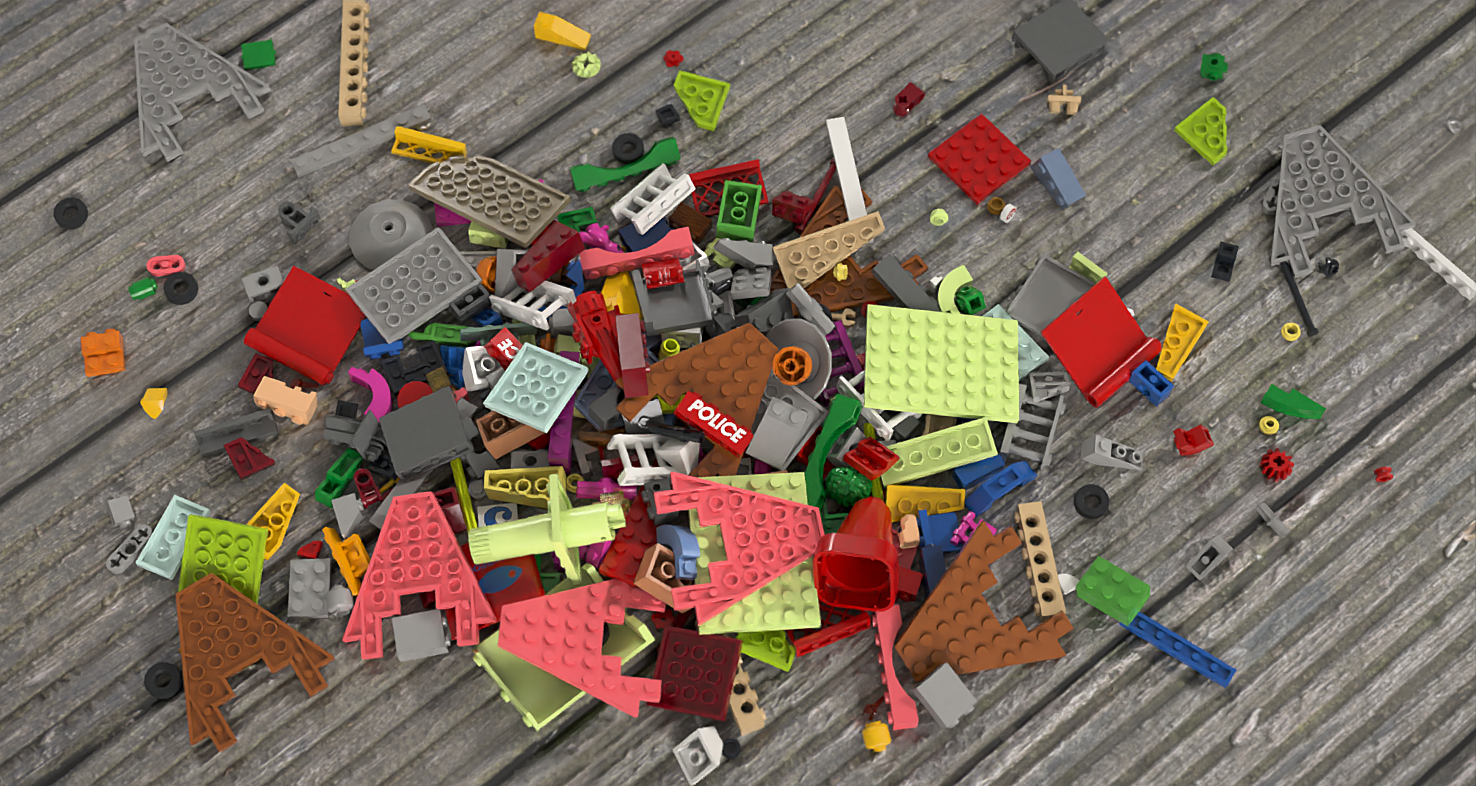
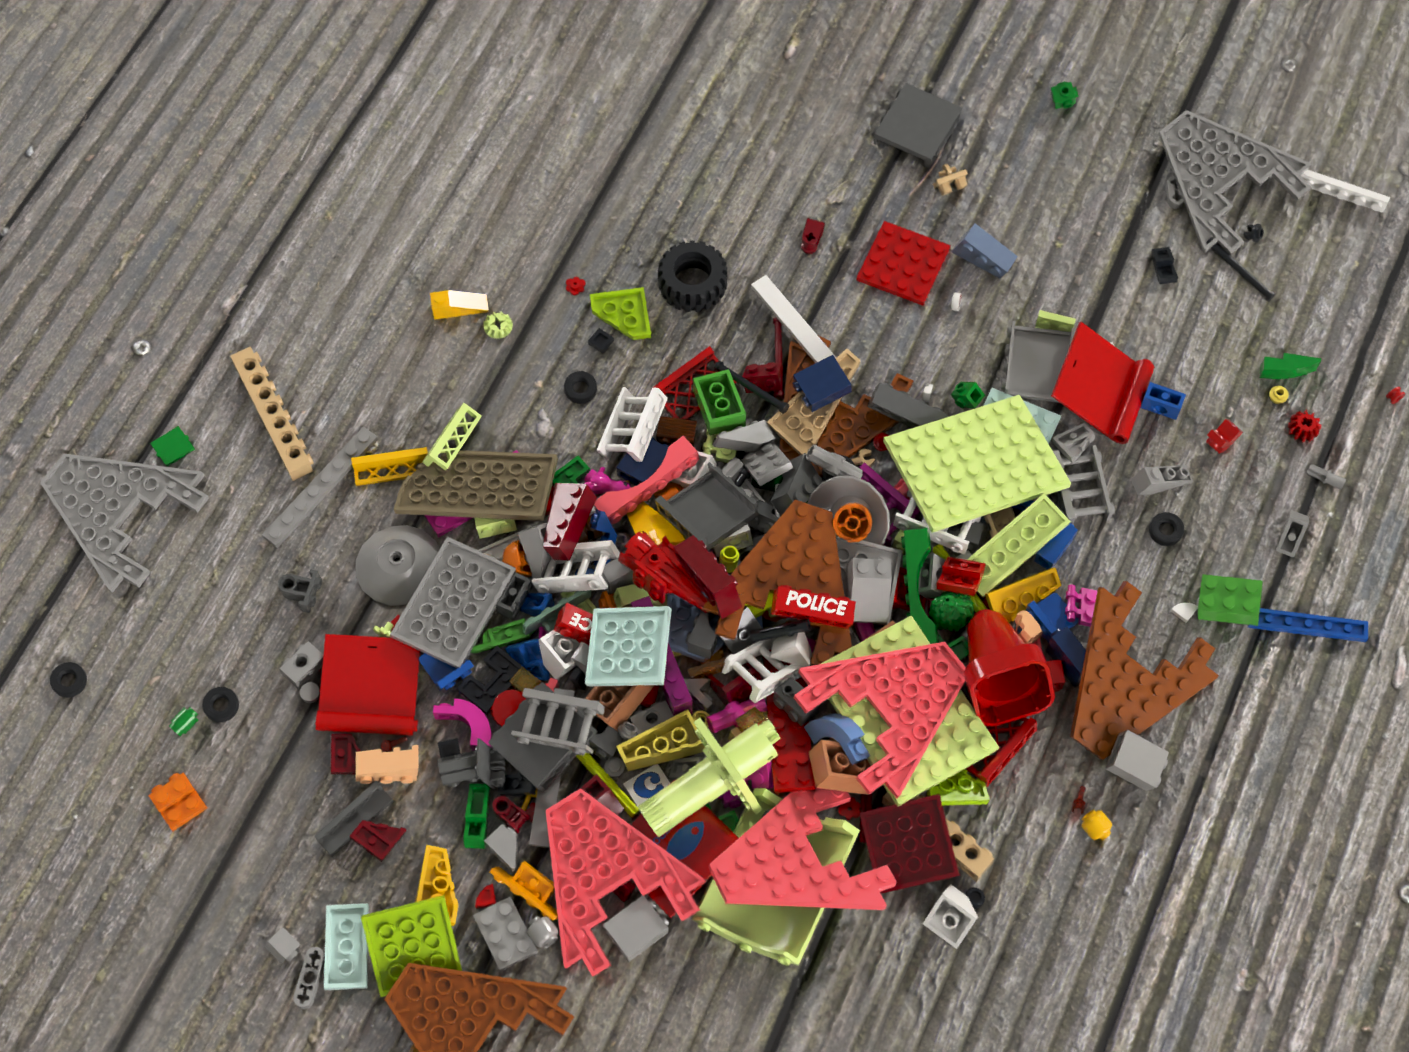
camera: 25 degrees left, 0 degrees up
yellow tile [140,388,168,419] -> none
coral plate [146,255,186,277] -> none
green arch [568,137,681,192] -> none
red hinge [641,258,685,289] -> none
light yellow plate [833,263,848,281] -> none
coral arch [871,605,919,730] -> none
yellowish green plate [930,209,948,226] -> none
yellowish green arch [937,265,973,314] -> none
blue slope [964,461,1038,519] -> none
pearl gold plate [987,197,1006,215] -> none
tan brick [1014,501,1066,622] -> none
yellow wing [1156,303,1209,382] -> none
lime plate [1174,97,1227,166] -> none
light yellow plate [1281,323,1301,341] -> none
none -> yellowish green fence [422,403,482,471]
none -> light grey fence [511,688,605,755]
none -> light grey plate [618,722,637,740]
none -> black tyre [658,241,727,312]
none -> black bar [714,361,789,414]
none -> dark blue brick [792,355,852,412]

